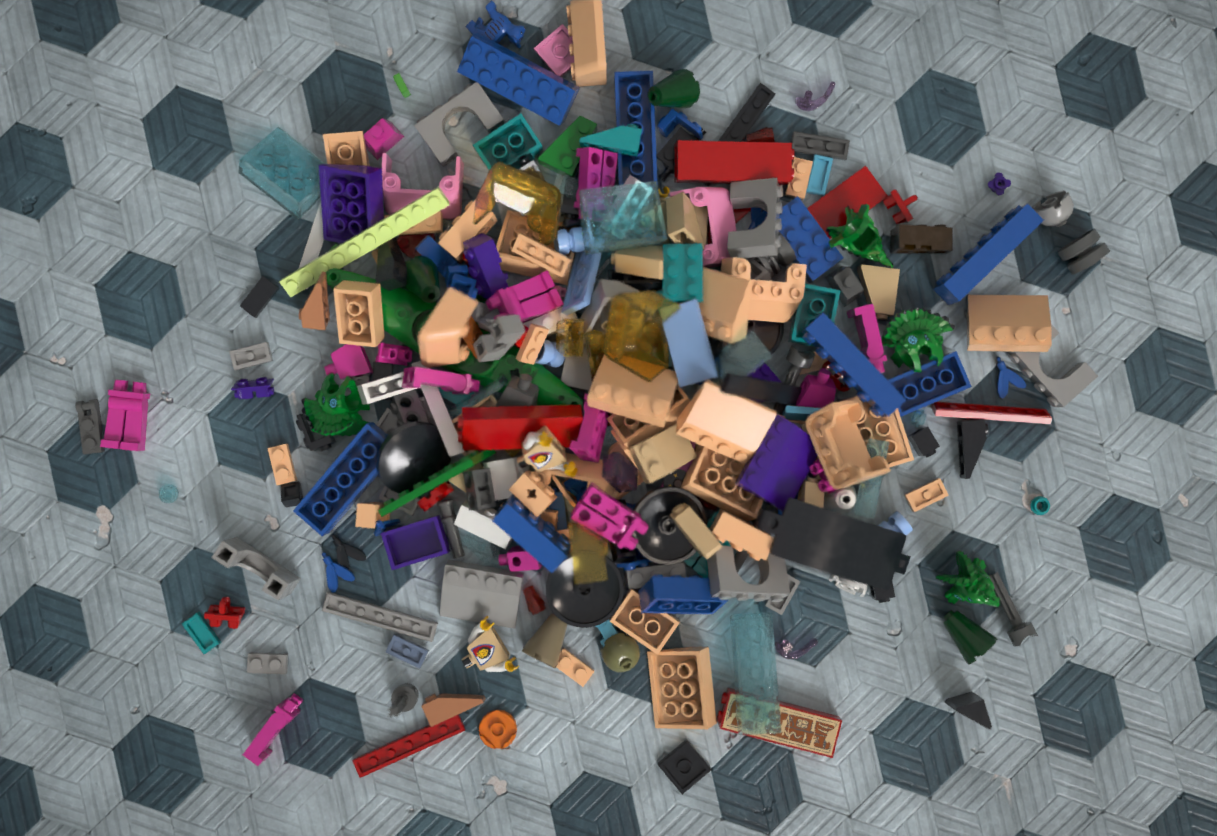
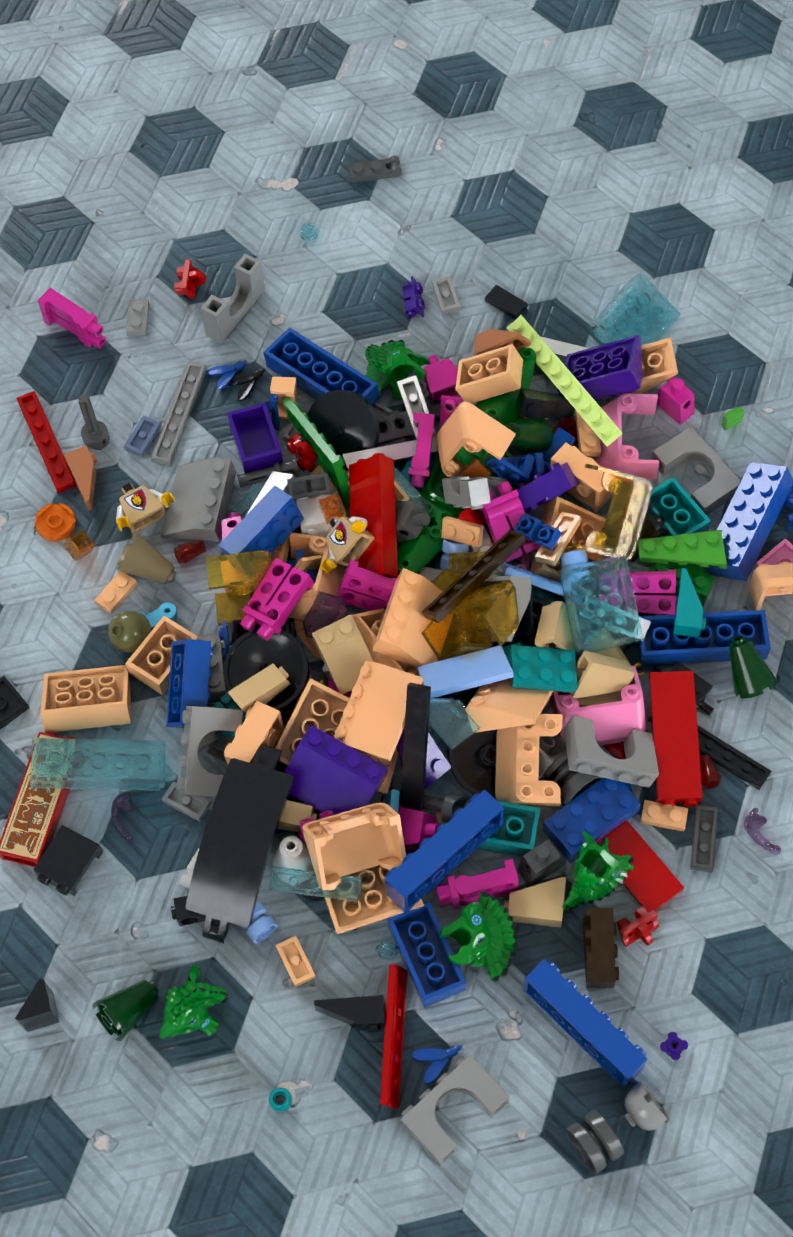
camera: 90 degrees right, 25 degrees down
dark pink hips [100,380,150,451] -> none
teal tile [182,612,221,654] -> none
light nougat plate [267,444,297,485] -> none
black slope [281,481,303,508] -> none
black bracket [296,414,336,452] -> none
light nougat brick [509,470,557,517] -> none
black dish [546,549,624,628] -> none
blue bracket [657,108,703,140] -> none
medium azure tile [806,154,833,196] -> none
black brick [907,427,940,458] -> none
light nougat slope [967,295,1052,352] -> none
dark grey piece [989,572,1038,646] -> none
none -> black panel [33,825,103,896]
none -> clear orange plate [63,529,95,561]
none -> clear orange plate [319,493,346,524]
none -> dark brown plate [422,530,526,623]
none -> blue slope [513,513,562,551]
none -> bright green wing [637,530,727,569]

